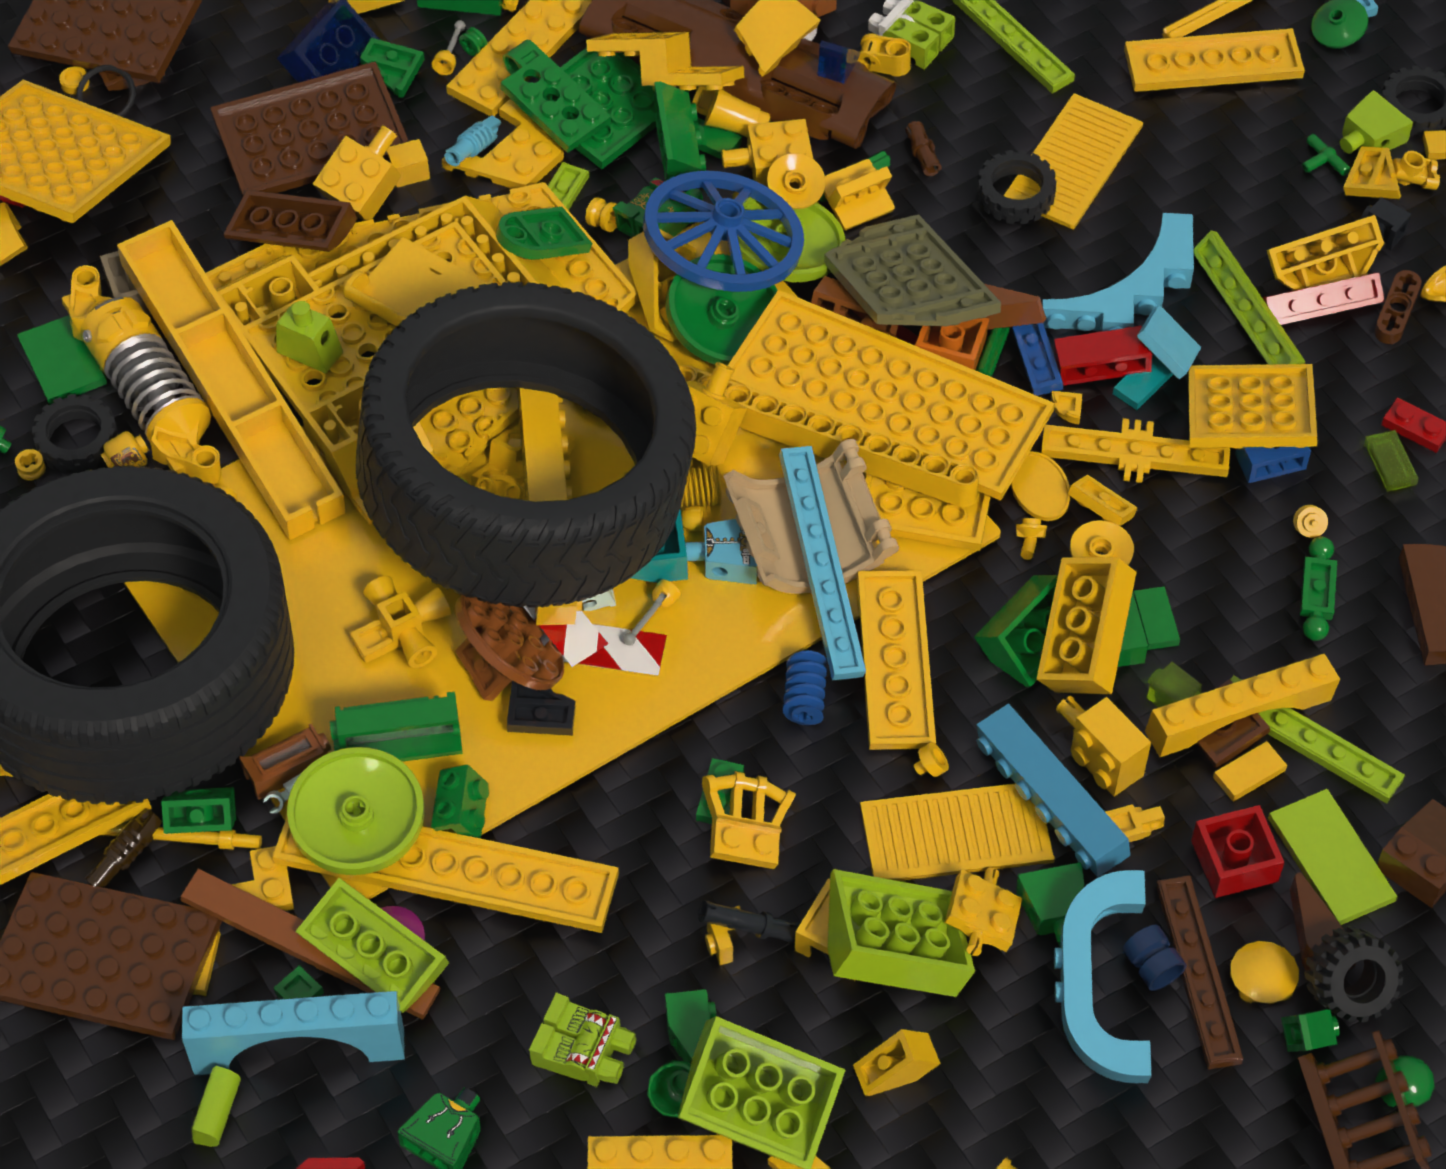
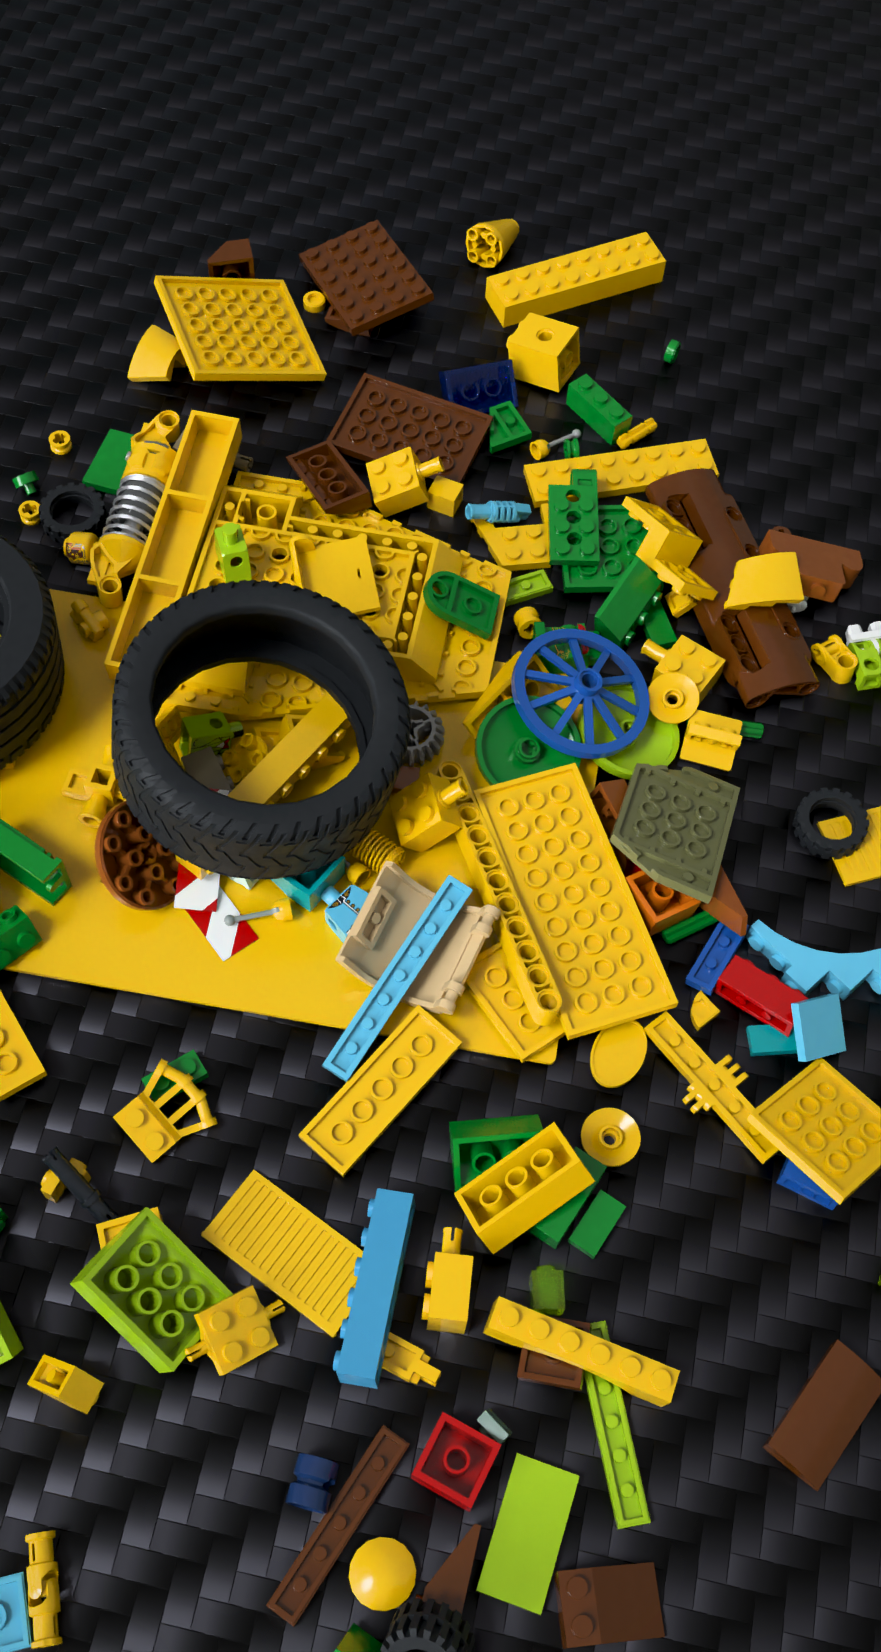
camera: 40 degrees right, 5 degrees up
black tyre [76,65,136,117] -> none
black wing [507,680,576,736] -> none
yellow plant [704,89,770,137] -> none
blue piece [783,651,828,725] -> none
clear blue slope [818,41,860,84] -> none
reddish brown pin [905,121,942,176] -> none
yellow tile [914,742,949,777] -> none
yellow plate [1016,518,1047,560] -> none
green torso [1016,862,1084,946] -> none
medium azure arch [1054,870,1151,1083] -> none
yellow plate [1068,474,1138,526] -> none
yellow tile [1213,741,1287,802] -> none
yellow wheel [1293,505,1328,538] -> none
green plate [1300,536,1337,641] -> none
none -> sand green plate [477,1408,513,1444]

